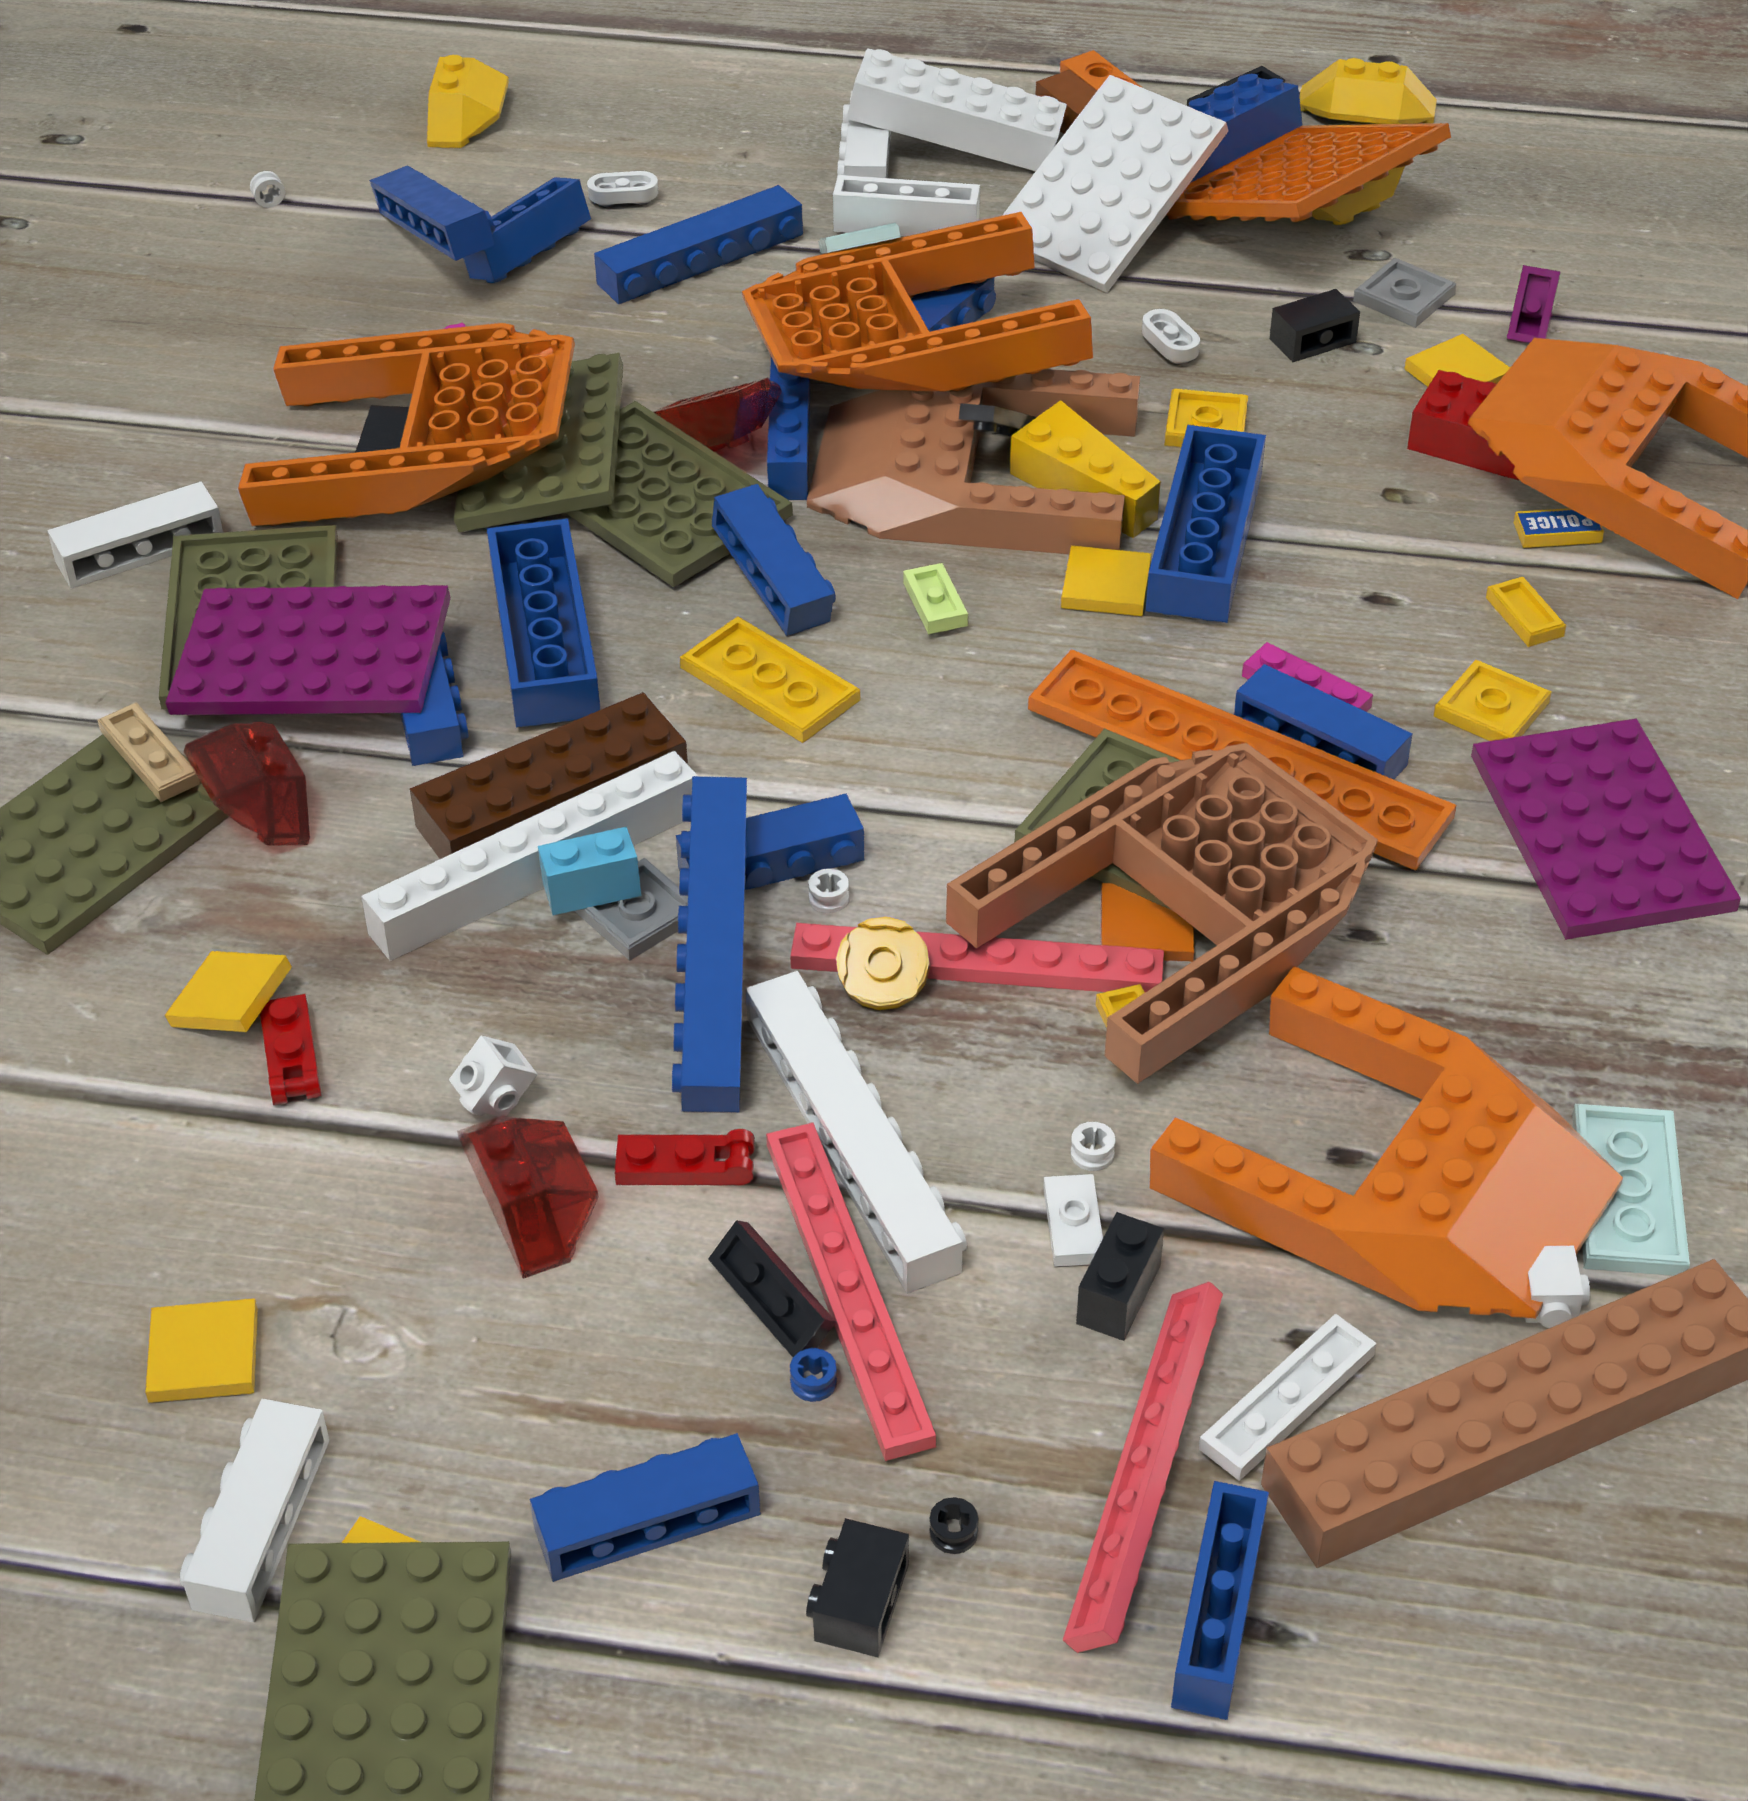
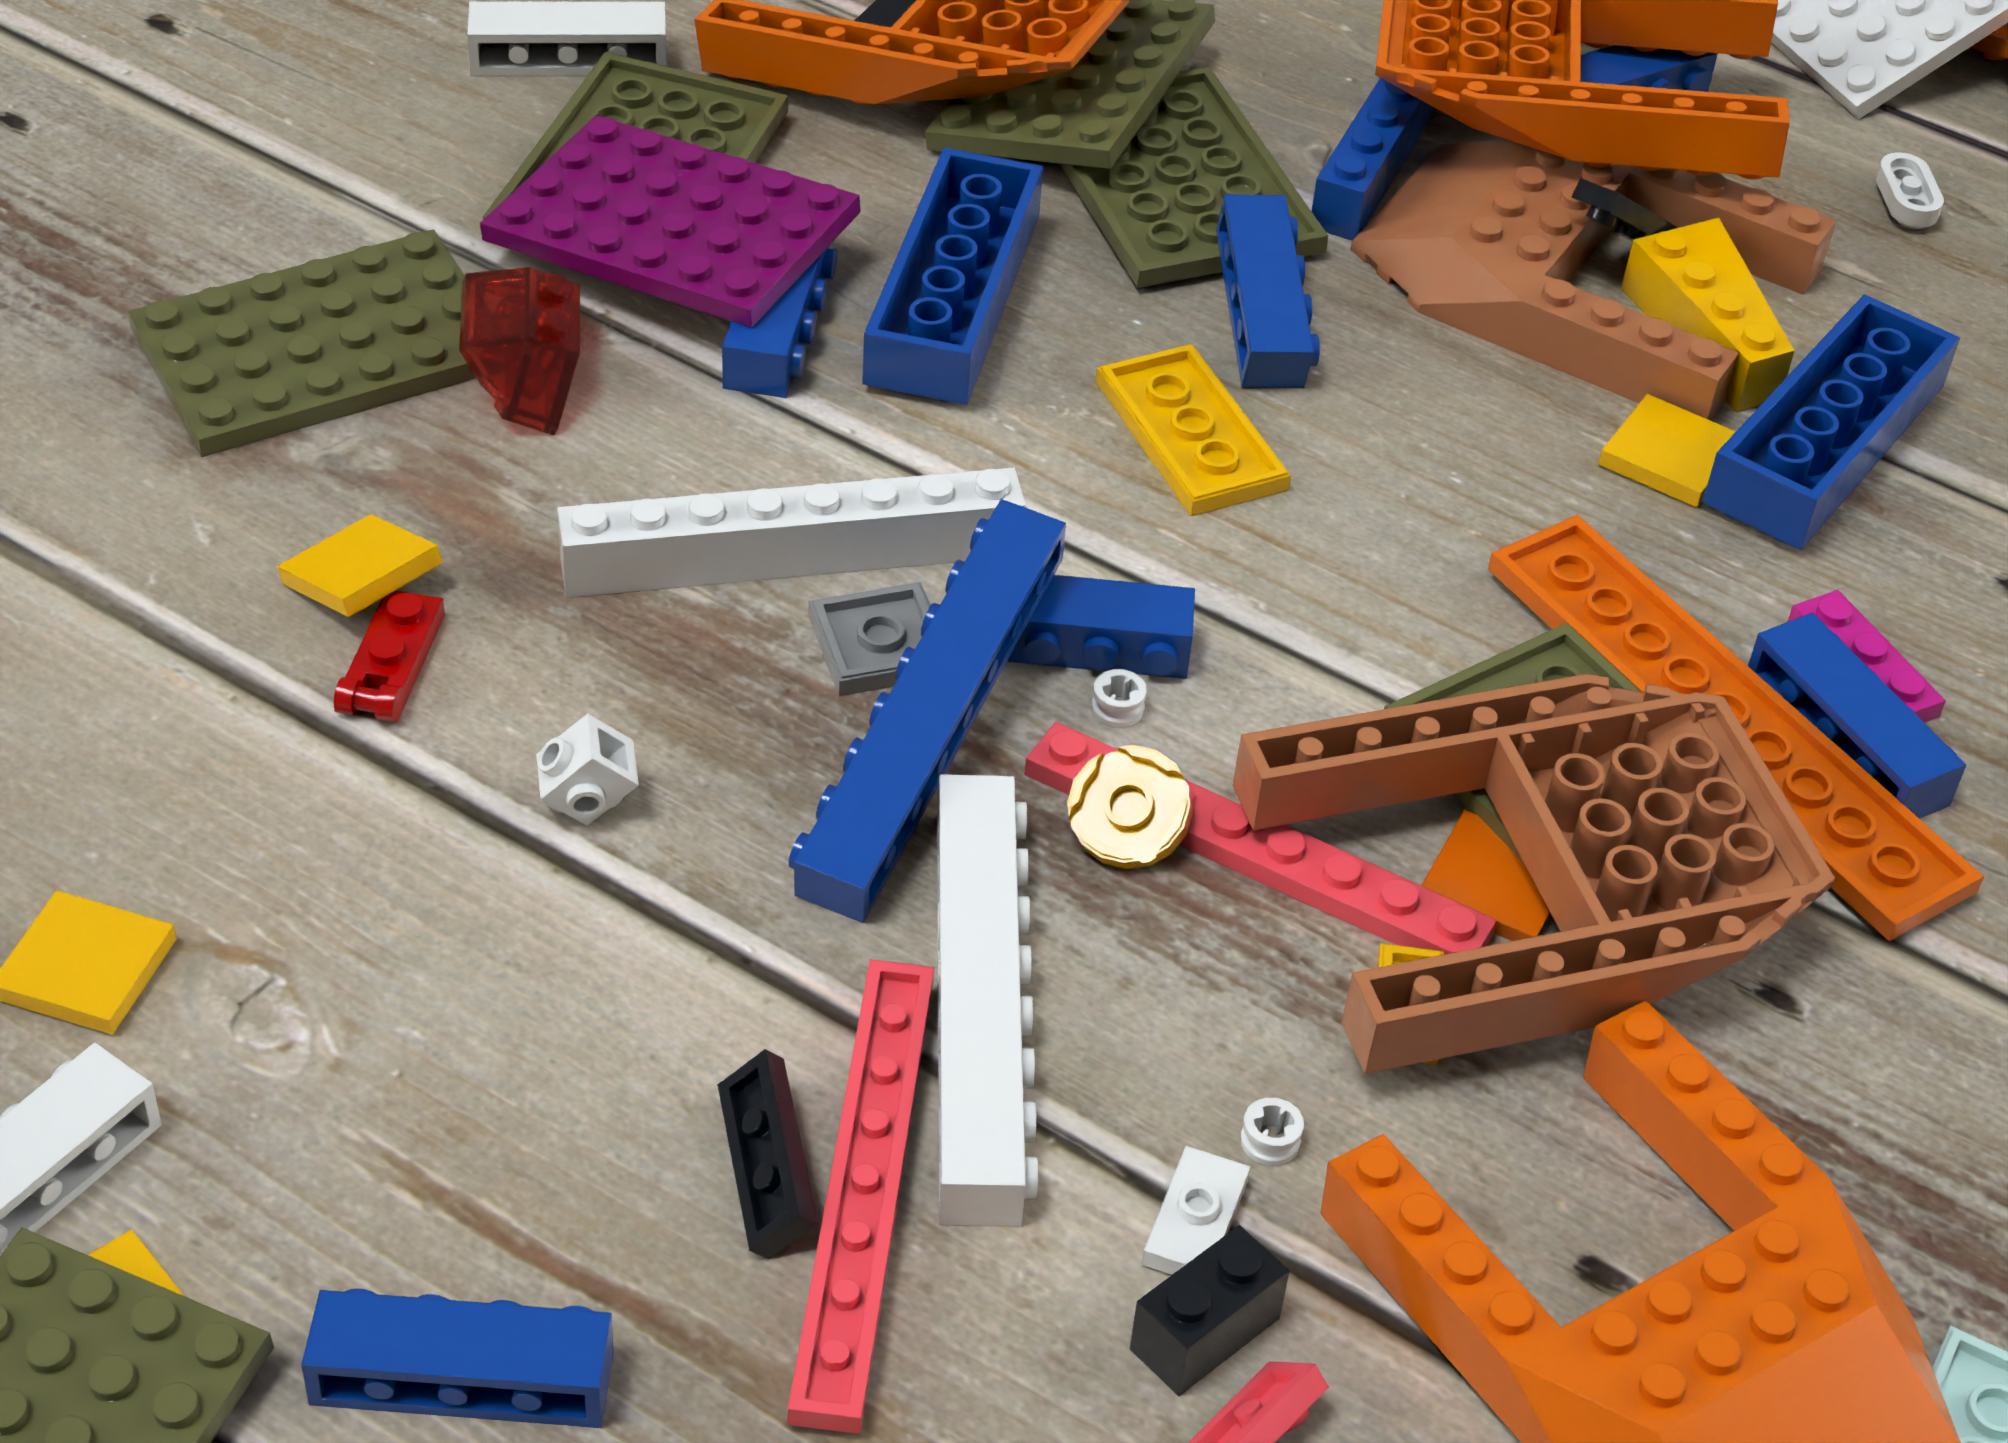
camera: 20 degrees right, 0 degrees up
tan tile [98,702,200,802] -> none
reddish brown brick [410,692,688,859] -> none
clear red wedge [457,1115,599,1279] -> none
medium azure brick [538,826,642,916] -> none
red plate [615,1129,755,1185] -> none
clear red wedge [654,377,782,452] -> none
blue bush [790,1348,837,1402] -> none
yellowish green plate [903,563,968,634] -> none
yellow tile [1164,389,1248,447] -> none

